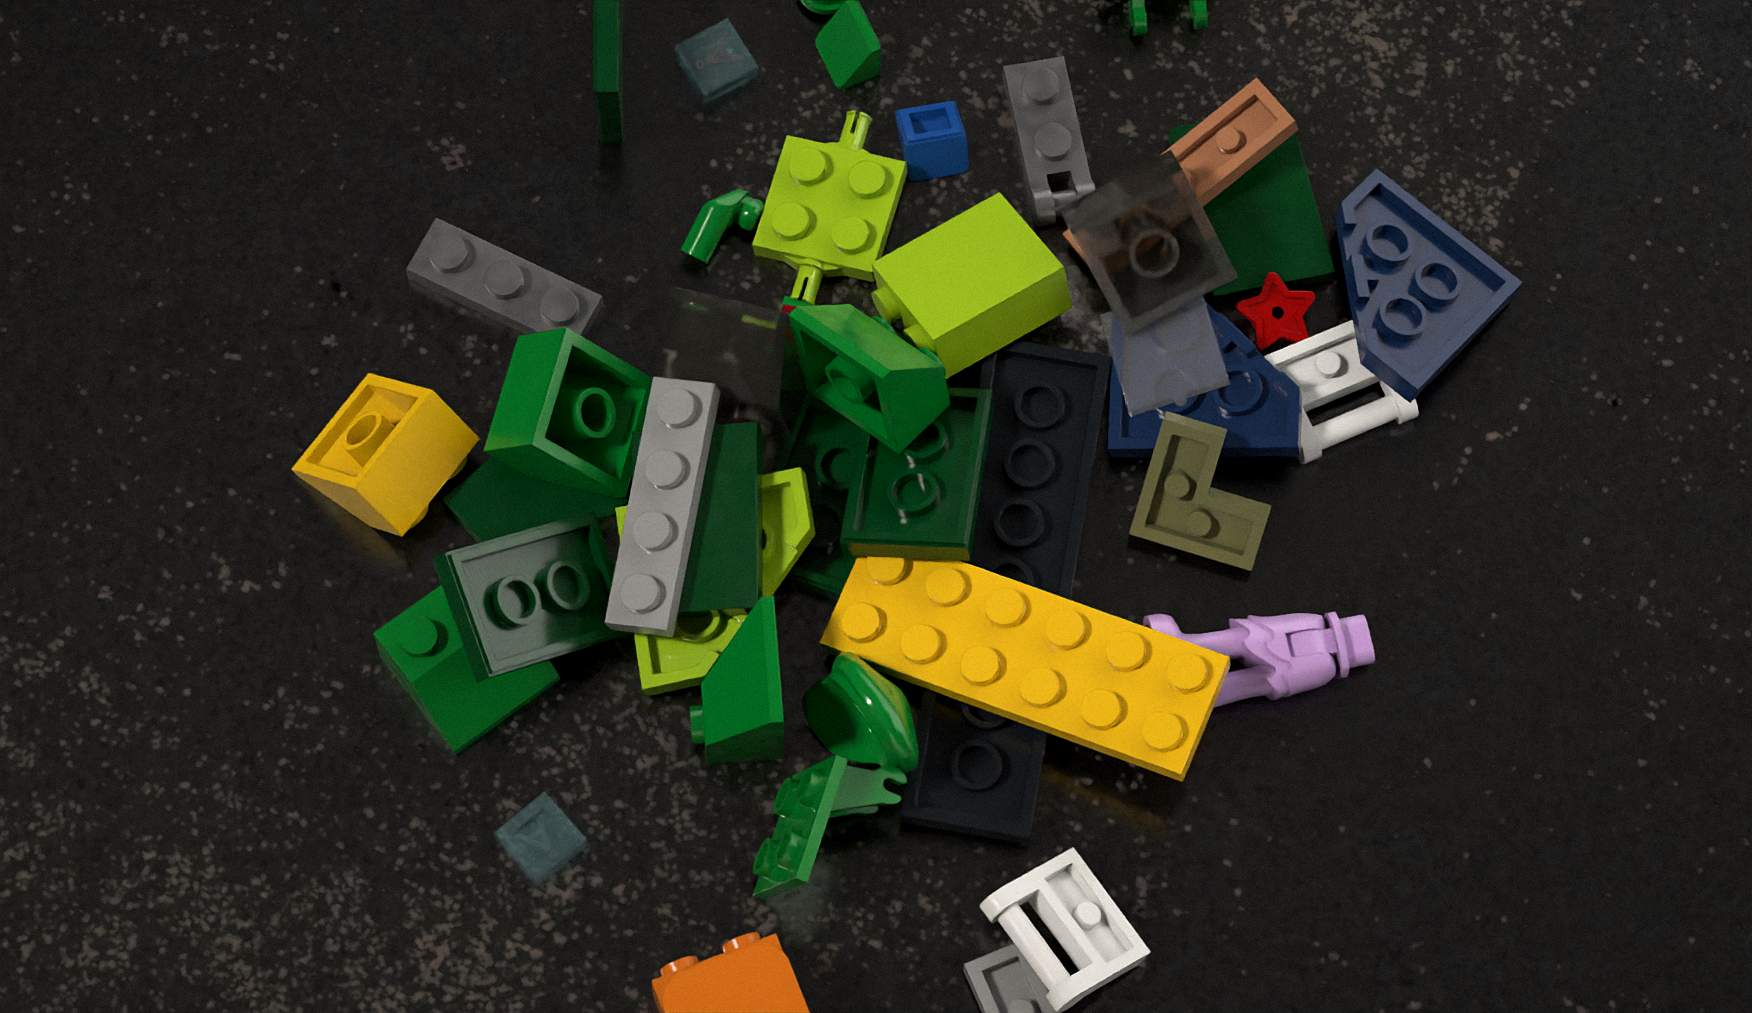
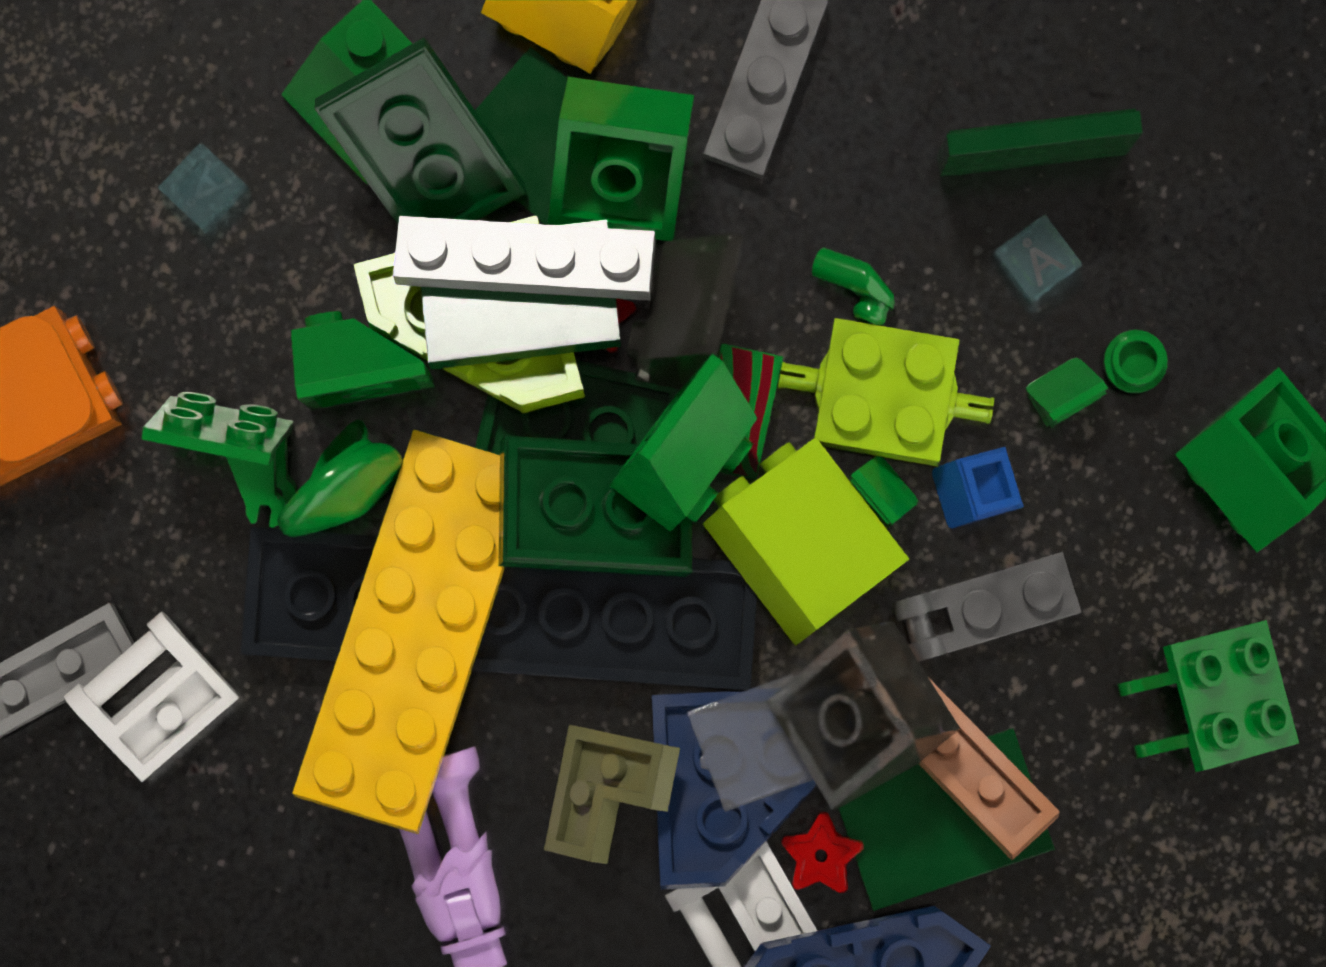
camera: 90 degrees right, 15 degrees up
none -> green slope [848,456,918,529]

